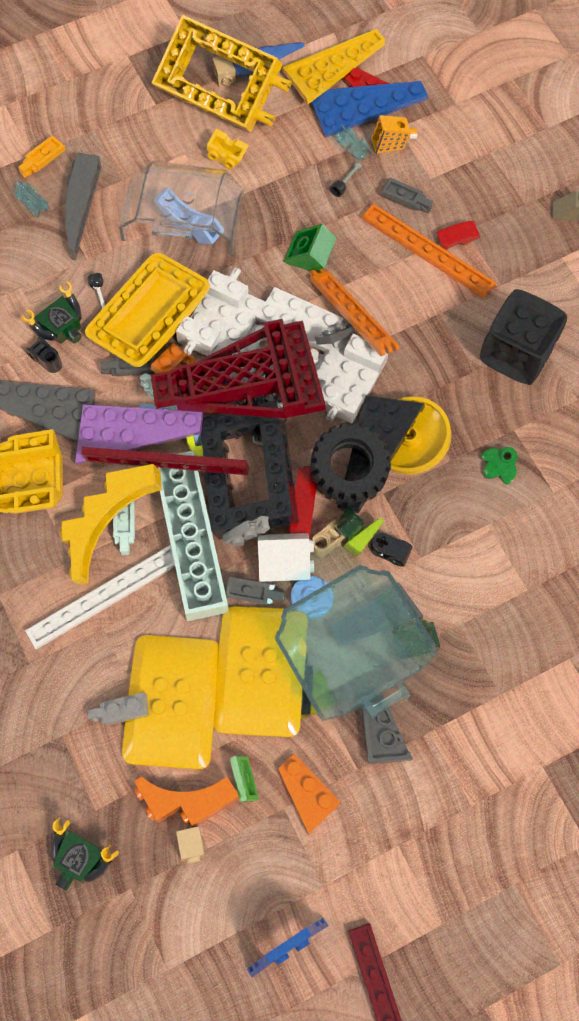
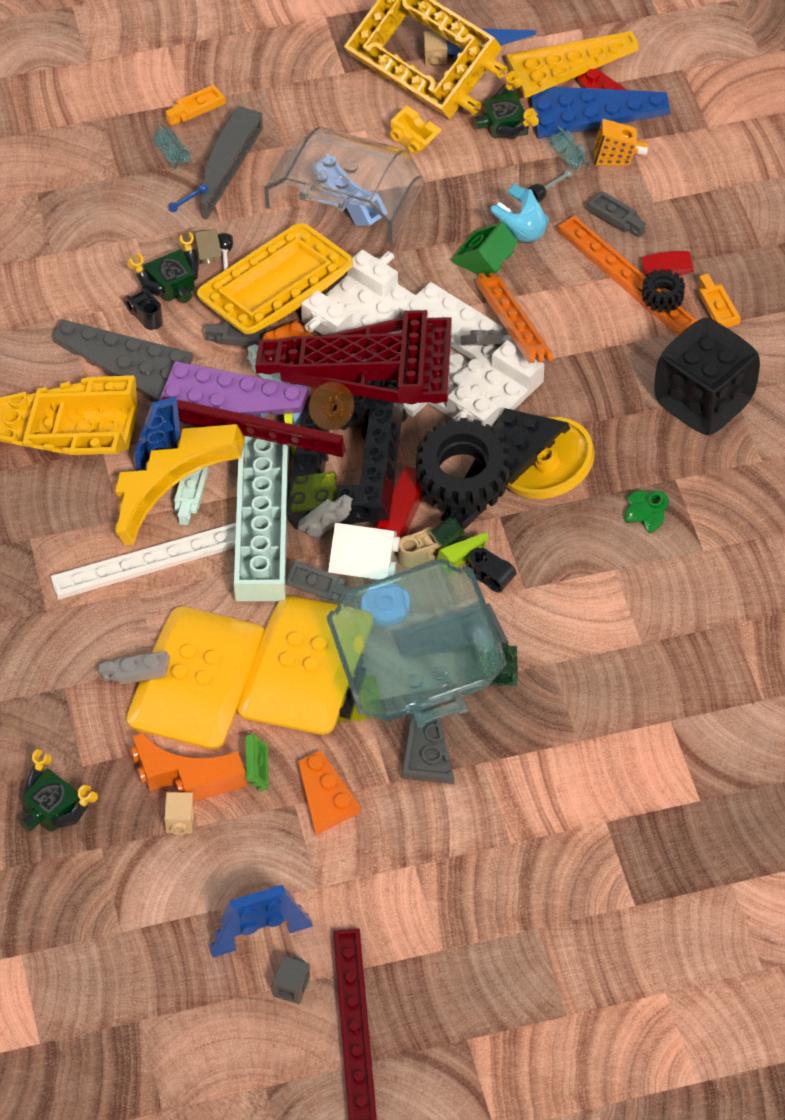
camera: 15 degrees right, 15 degrees down
none -> blue wedge [134,396,181,471]
none -> blue hinge [169,184,208,212]
none -> dark tan slope [181,229,221,264]
none -> dark grey brick [273,956,311,1004]
none -> clear neon green piece [290,471,337,512]
none -> clear orange dish [309,382,354,430]
none -> torso [473,71,539,139]
none -> medium azure piece [490,183,549,243]
none -> black tyre [642,269,685,313]
none -> light orange hinge [698,274,741,328]

